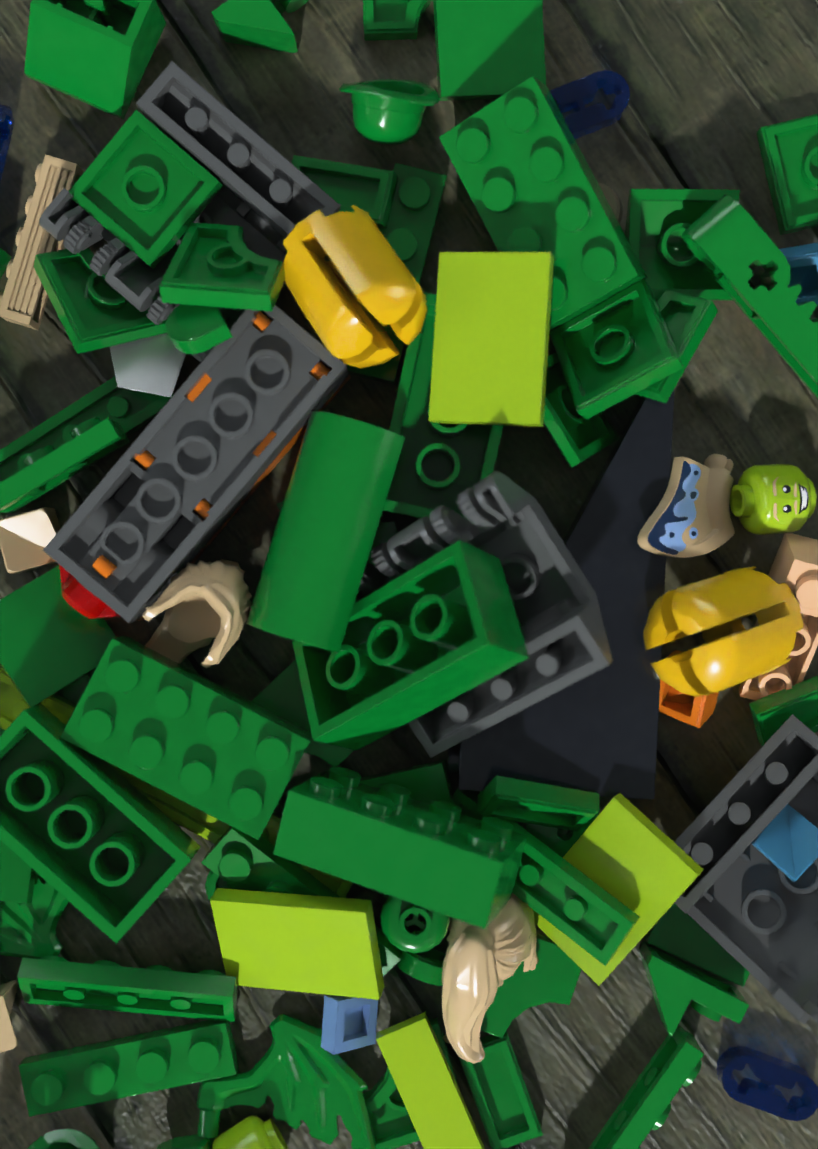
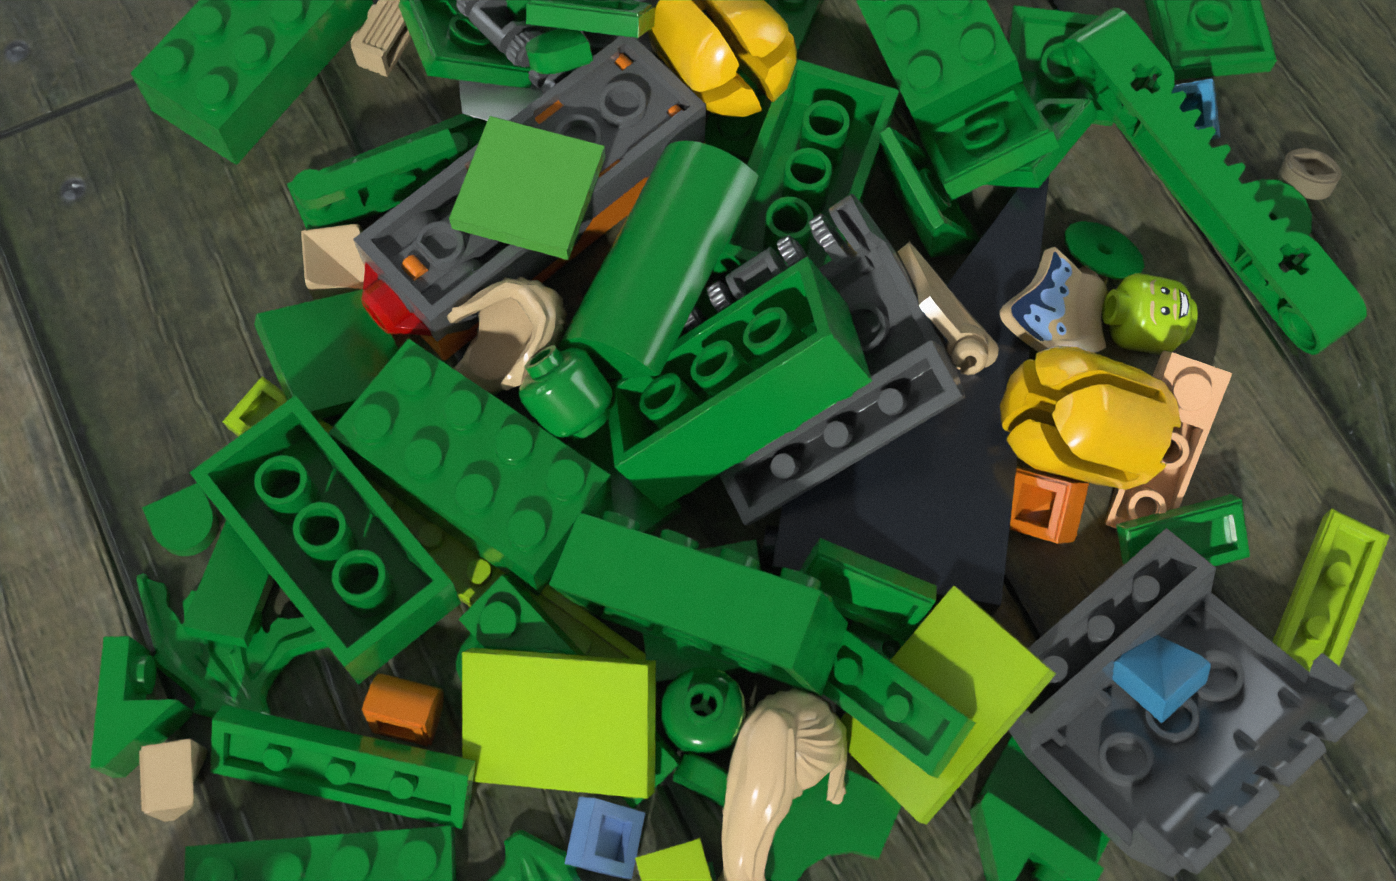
camera: 10 degrees right, 20 degrees down
lime tile [429,252,554,427] -> none
none -> orange brick [361,673,444,746]
none -> bright green tile [449,116,606,260]
none -> green head [519,345,613,442]
none -> tan arm [898,242,999,375]
none -> green piece [1064,221,1145,280]

